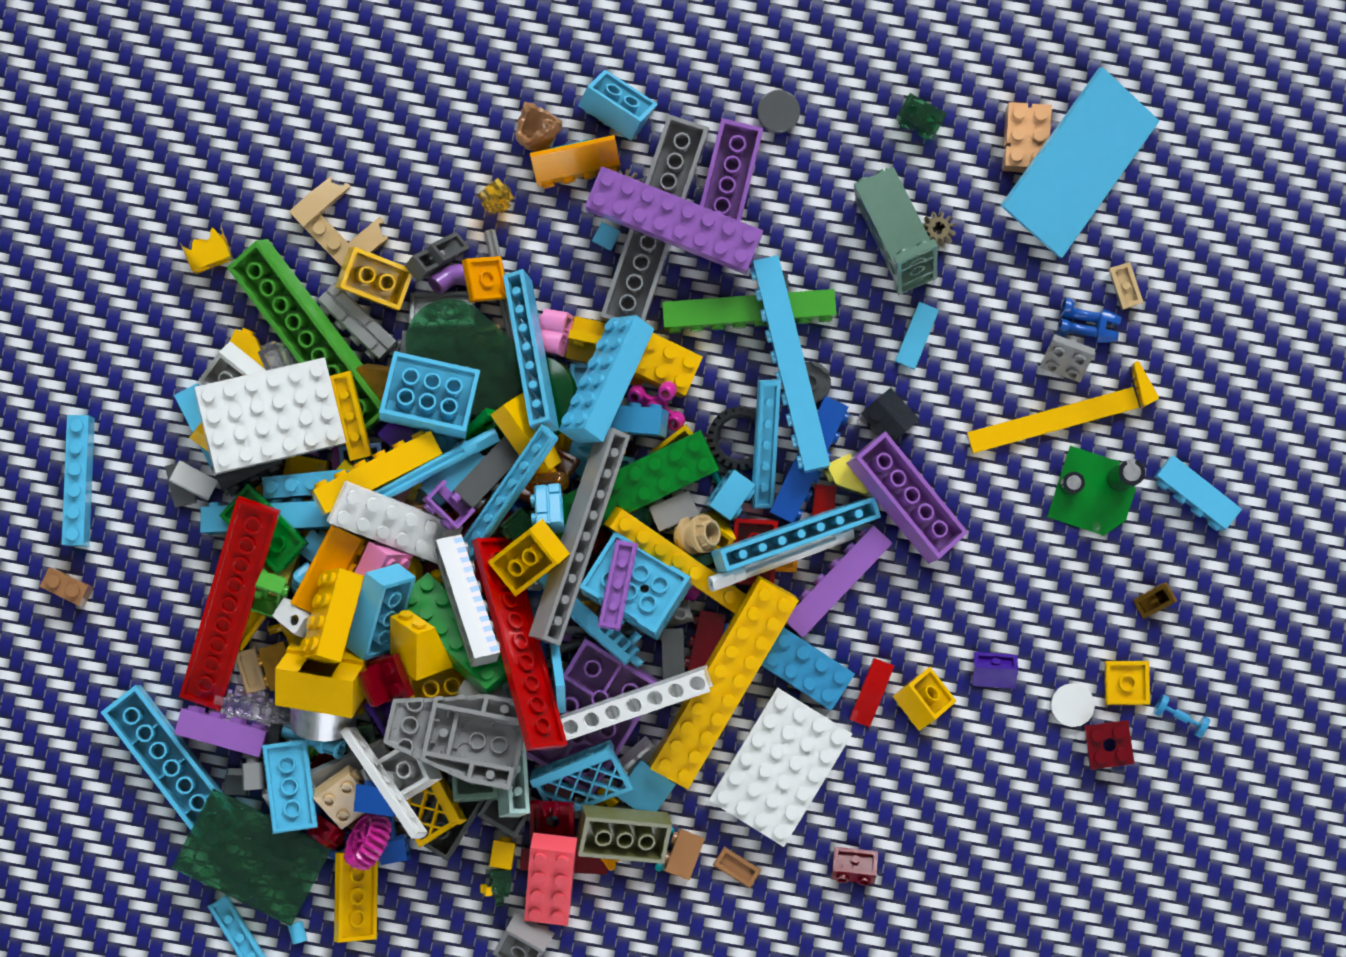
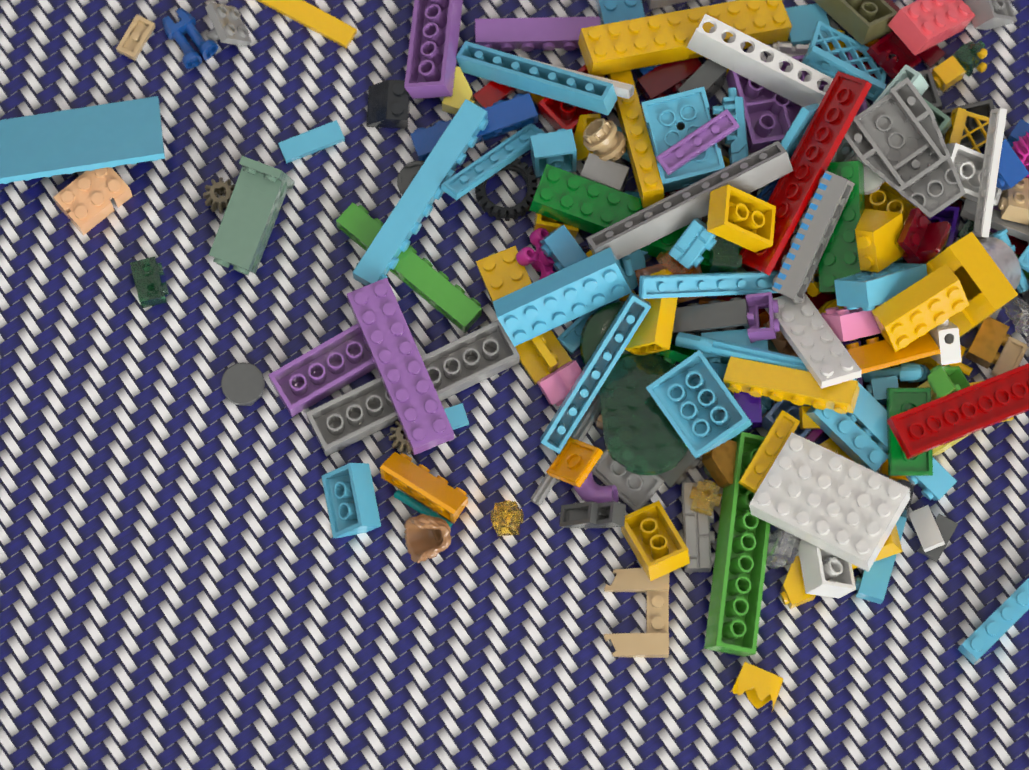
camera: 140 degrees left, 10 degrees down
none -> clear yellow brick [689,480,722,516]

